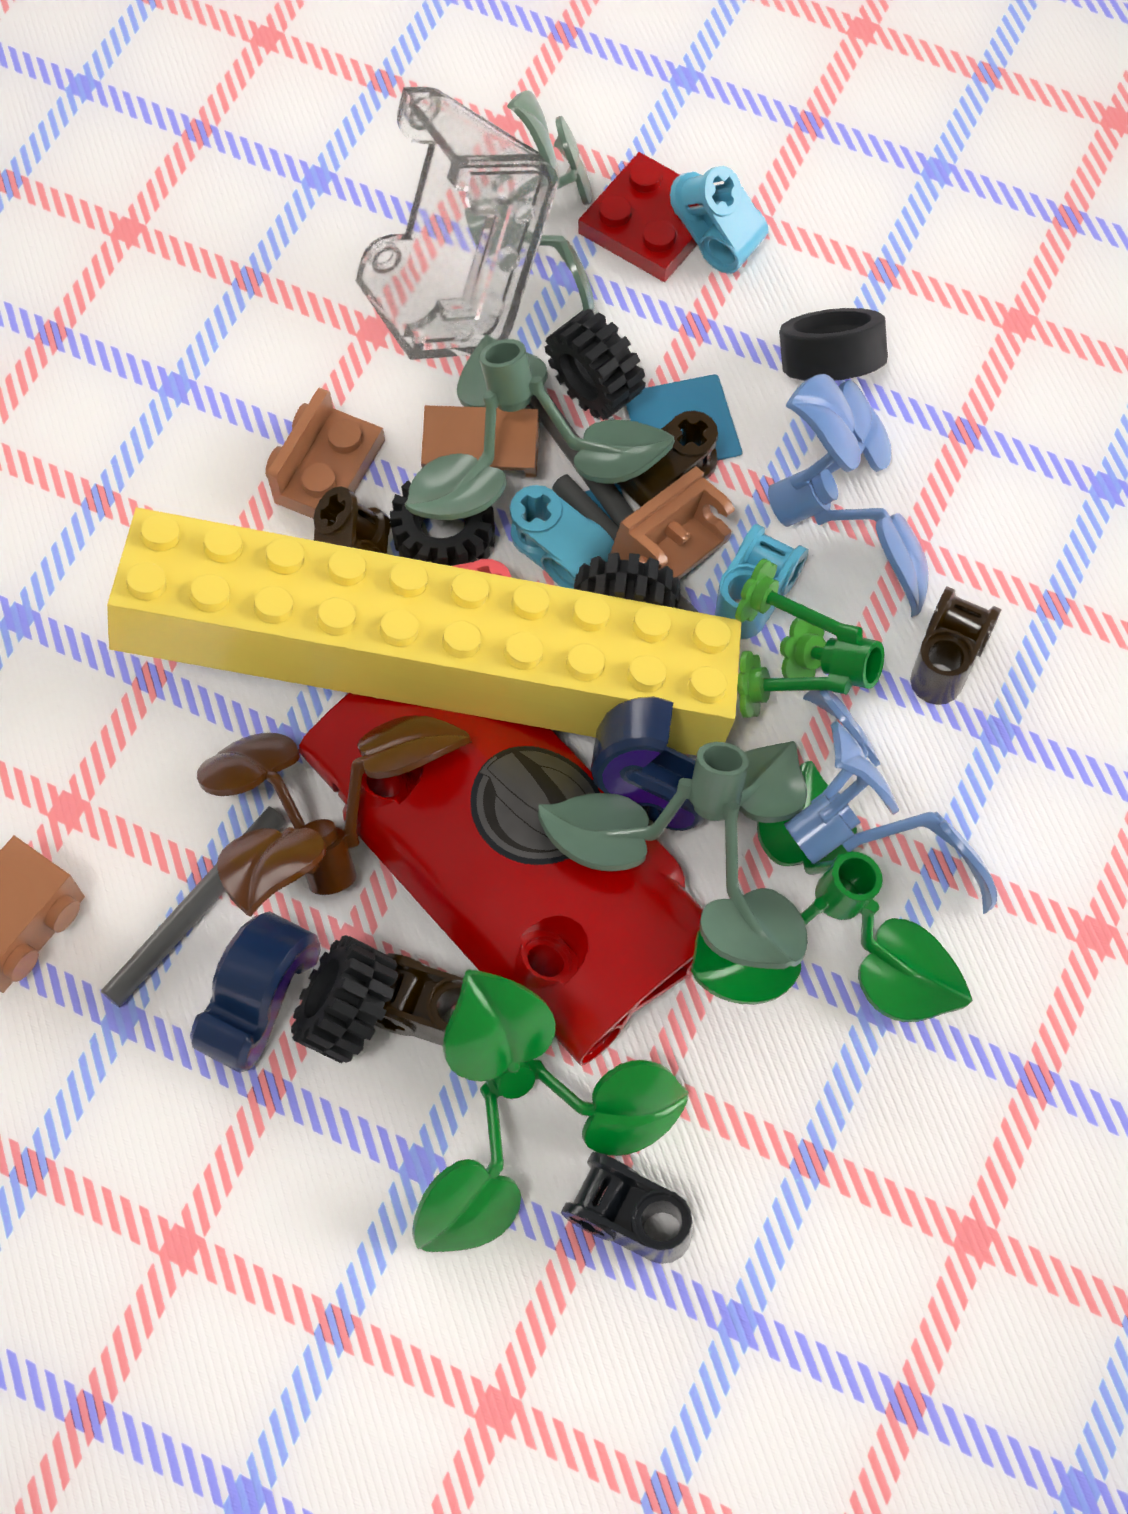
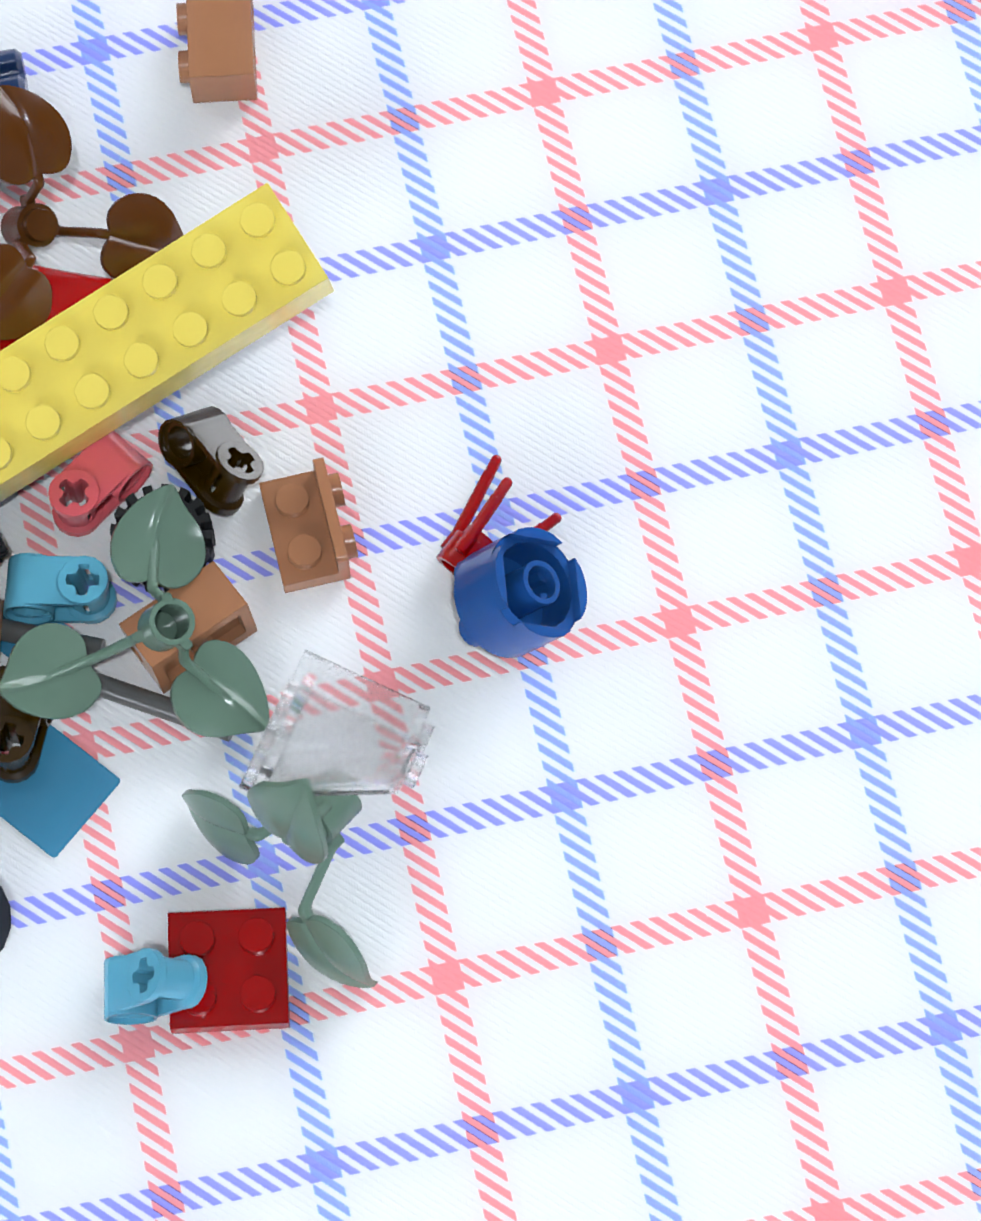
camera: 140 degrees right, 5 degrees up
dark grey bar [101,806,287,1008] -> none
black tyre [545,309,646,420] -> none
none -> red plant [436,455,562,575]
none -> blue brick [454,527,587,658]

